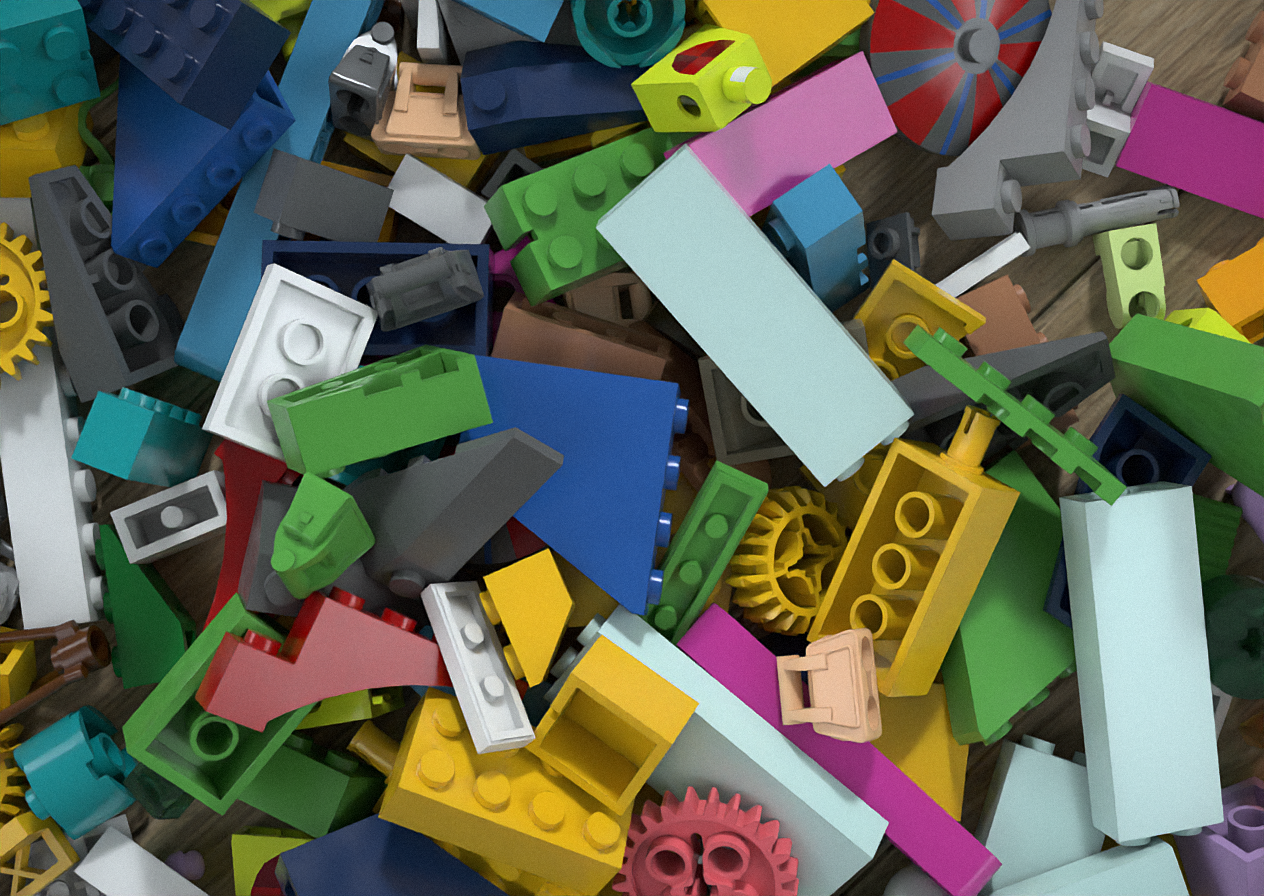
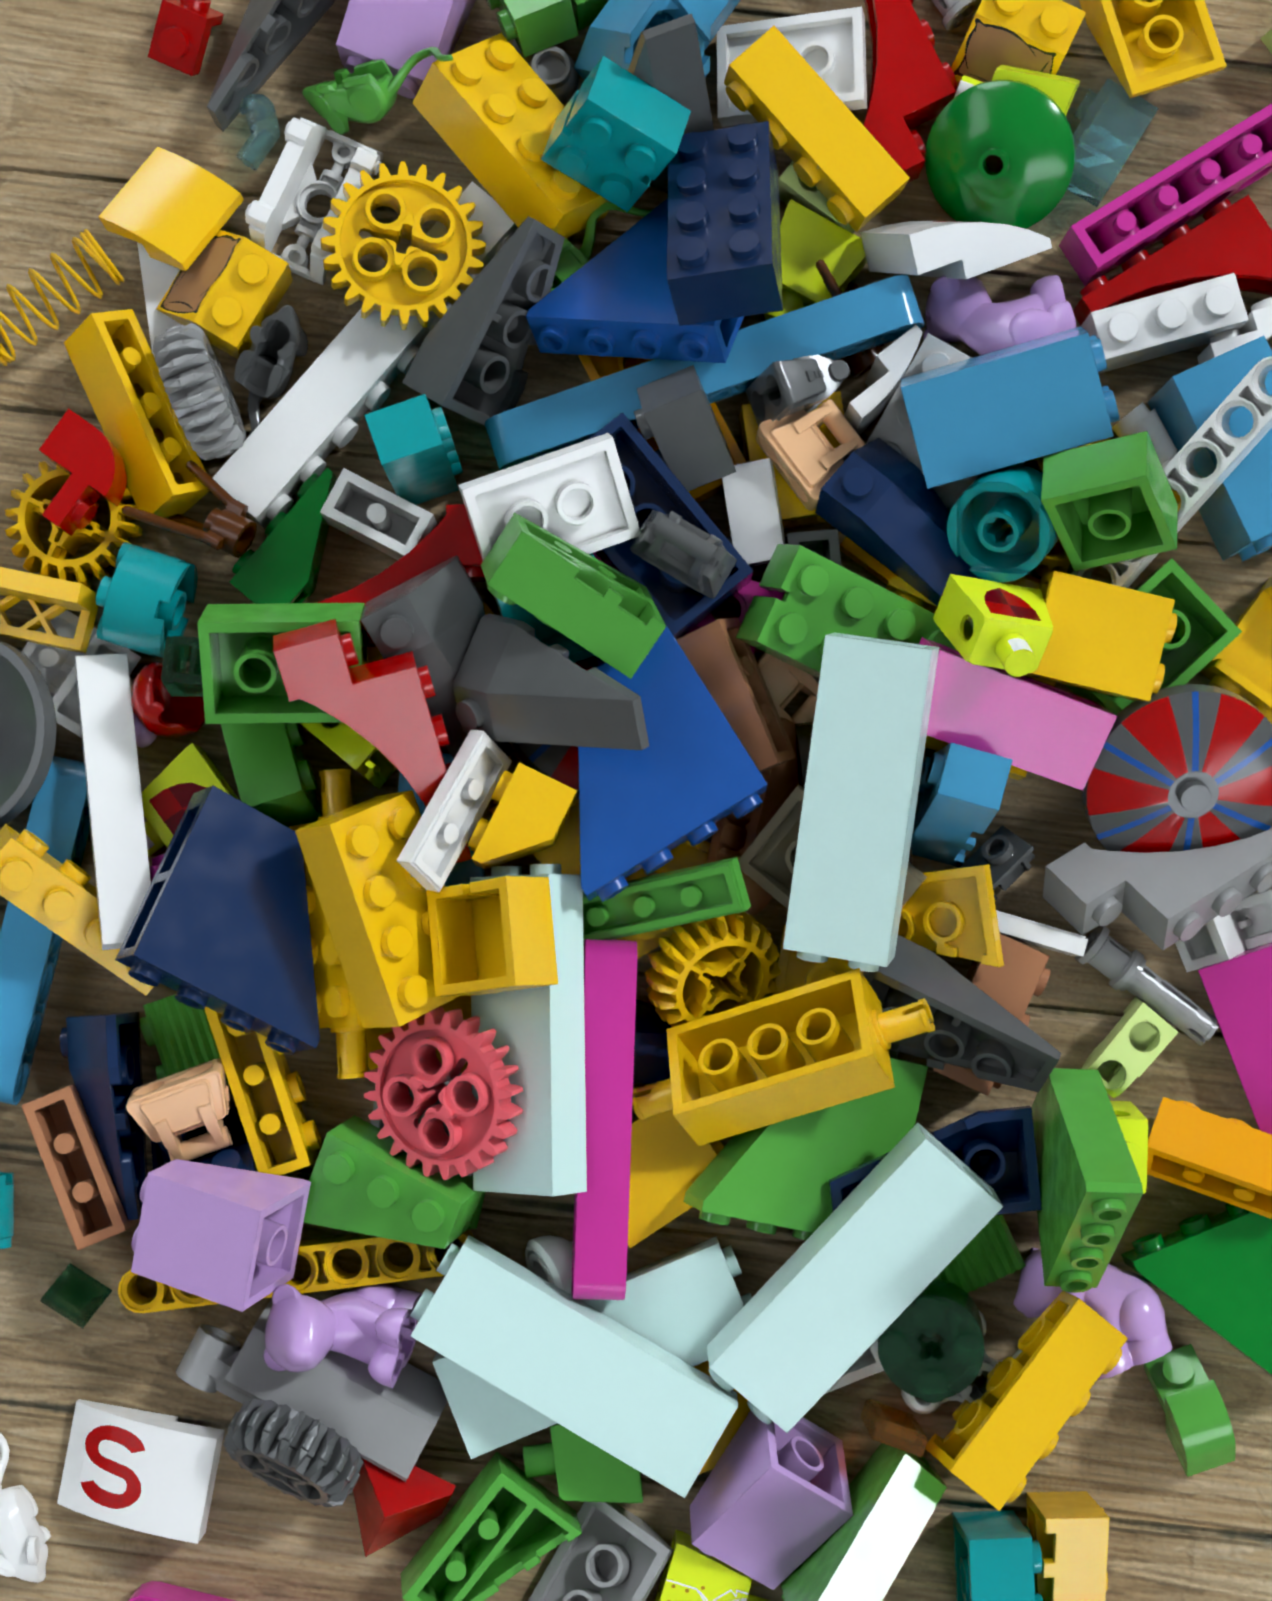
camera: 45 degrees right, 0 degrees up
bright green piece [271,472,376,599] -> none
light nougat piece [776,628,882,743] -> none
bright green wing [903,324,1127,506] -> none
none -> red hair [131,662,205,738]

